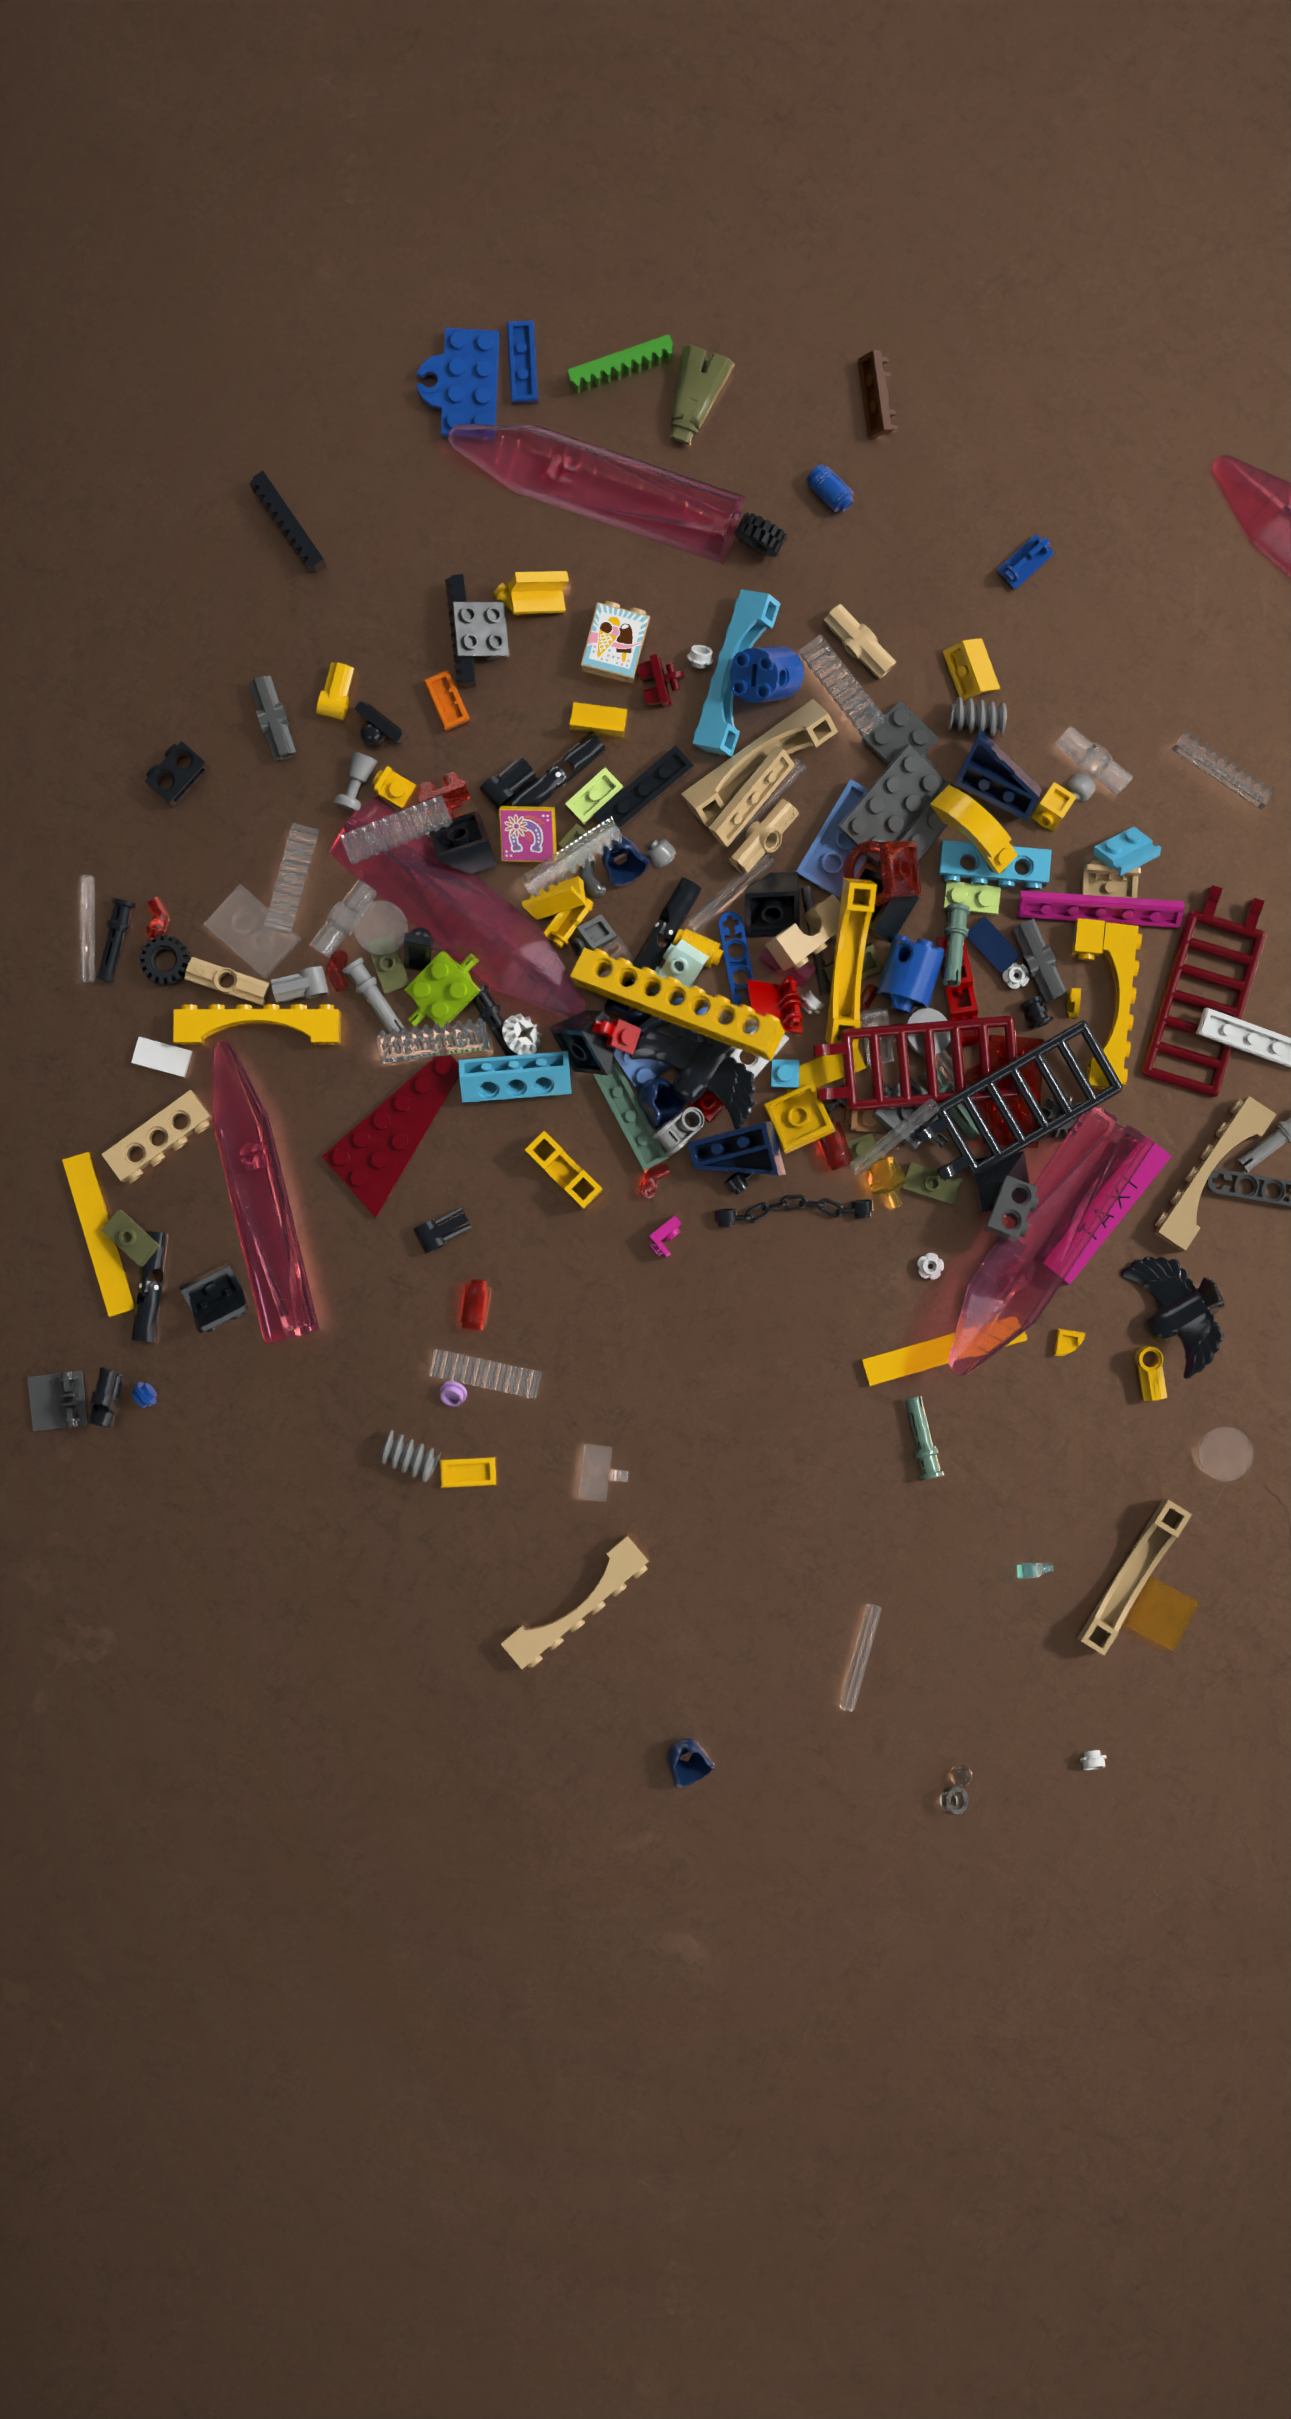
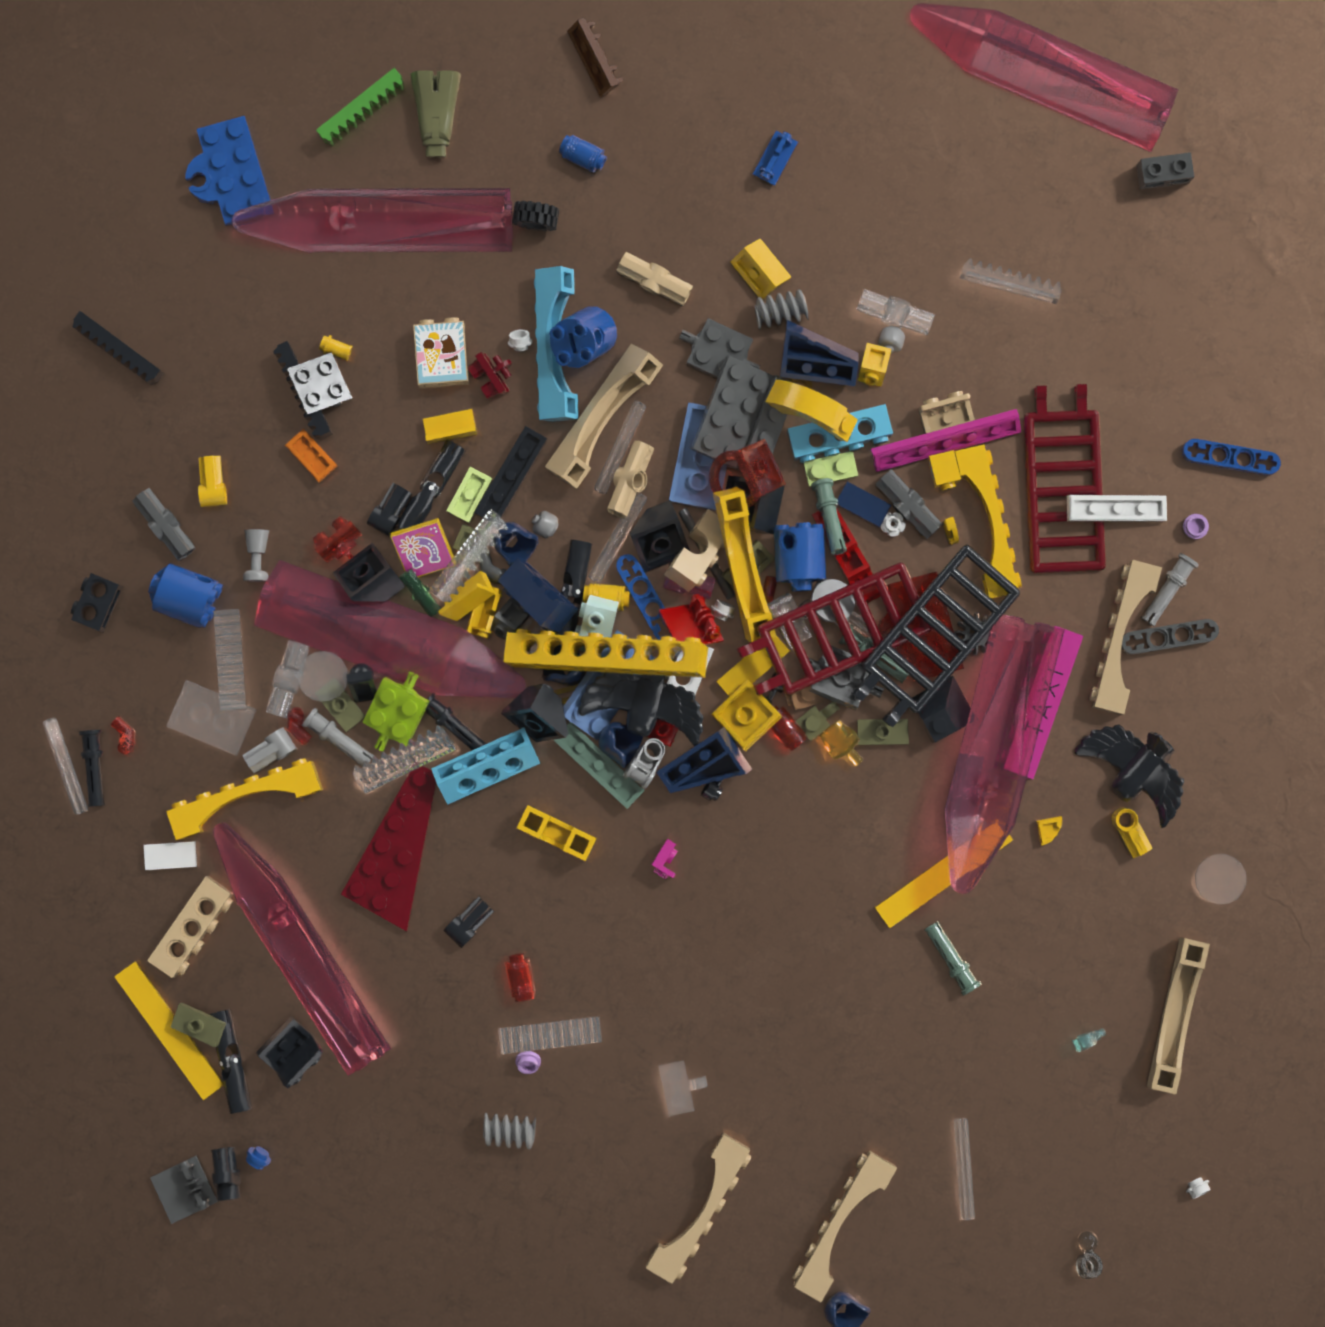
camera: 10 degrees left, 0 degrees up
black tyre [139,934,191,986] -> none
tan piece [184,957,270,1006] -> none
clear gear [340,795,453,864] -> none
black tile [354,701,408,746] -> none
yellow bracket [372,766,417,810] -> none
yellow tile [440,1457,496,1488] -> none
white gear [502,1013,542,1055] -> none
blue tile [507,320,538,404] -> none
yellow panel [508,571,568,614] -> none
red plate [592,1019,641,1055] -> none
clear red arm [638,1162,671,1199] -> none
tan plate [709,745,795,847] -> none
black piece [715,1194,874,1227] -> none
medium azure plate [771,1059,799,1088] -> none
clear gear [799,635,885,737] -> none
clear axle [849,1099,940,1176] -> none
white plate [917,1253,944,1280] -> none
dark grey brick [984,1175,1039,1243] -> none
black bush [1020,995,1054,1031] -> none
medium azure plate [1093,827,1161,876] -> none
clear yellow tile [1125,1576,1200,1651] -> none
none -> blue cylinder [148,563,223,628]
none -> clear green pin [399,568,441,618]
none -> dark blue wedge [498,558,578,632]
none -> tan arch [792,1151,897,1302]

